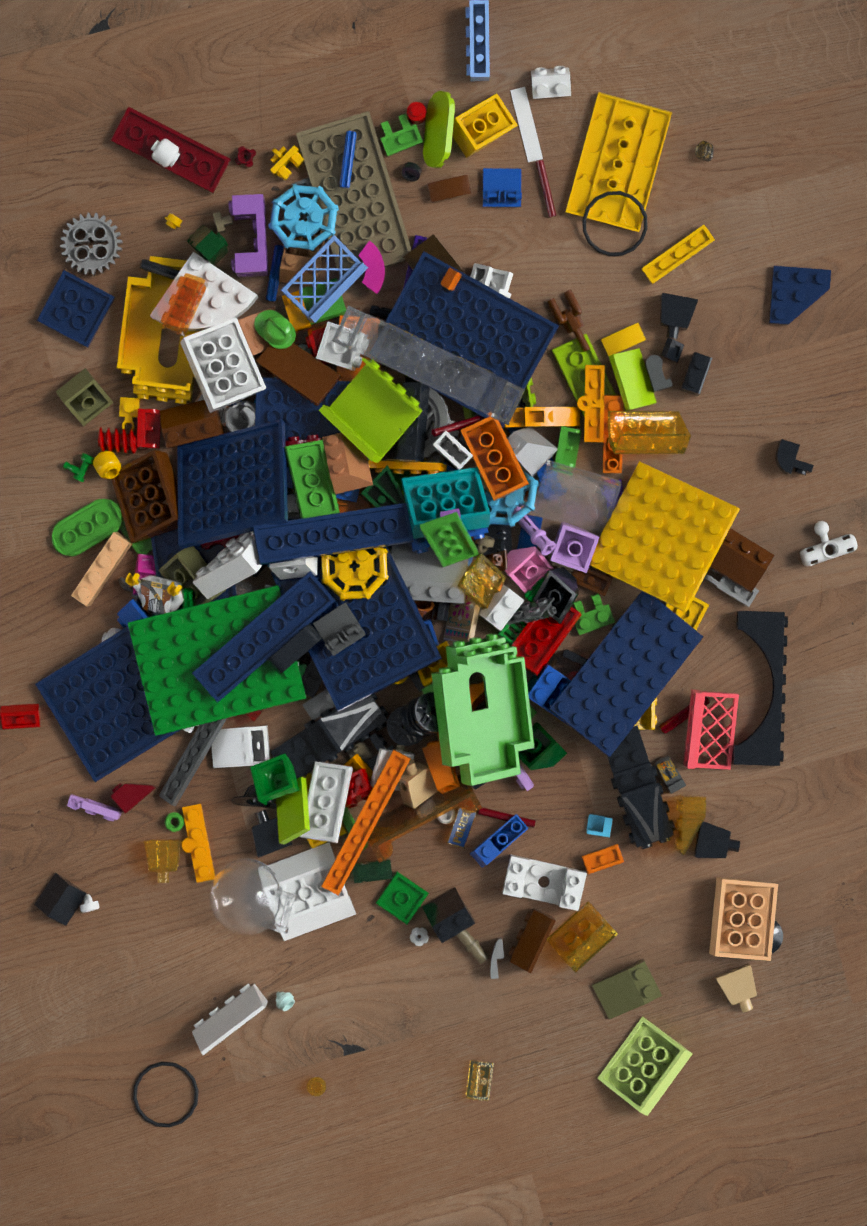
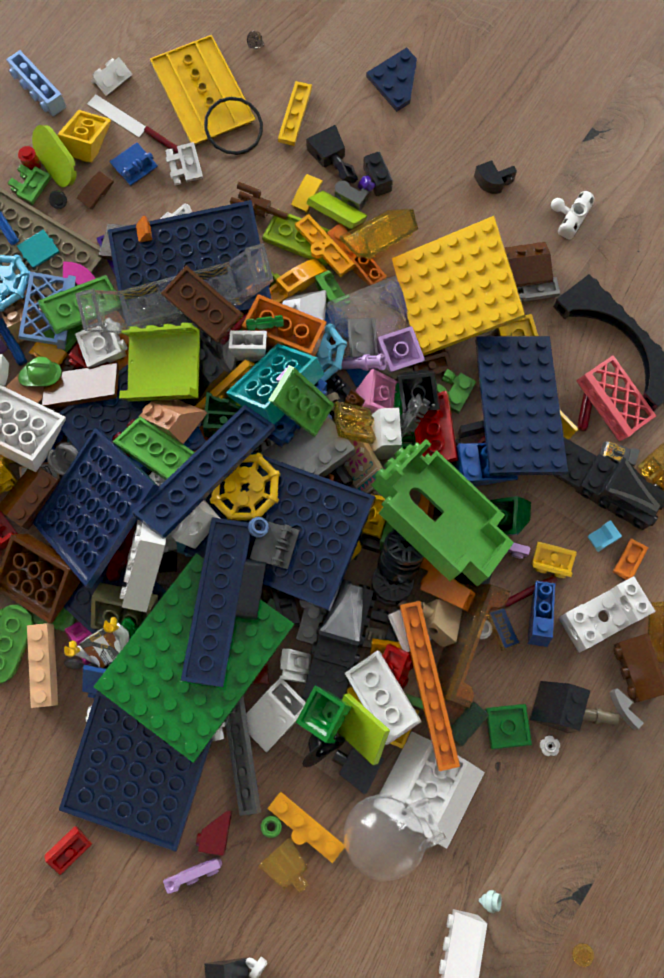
camera: 40 degrees left, 15 degrees down
none -> teal piece [17,229,60,269]
none -> bright green tile [38,275,121,334]
none -> reddish brown tile [161,265,244,344]
none -> white plate [166,142,203,185]
none -> green axle [246,315,284,331]
none -> medium blue plate [248,517,269,537]
none -> white plate [279,649,311,684]
none -> light grey plate [348,318,378,357]
none -> dark purple arm [358,175,375,192]
none -> yellow bracket [531,541,577,579]

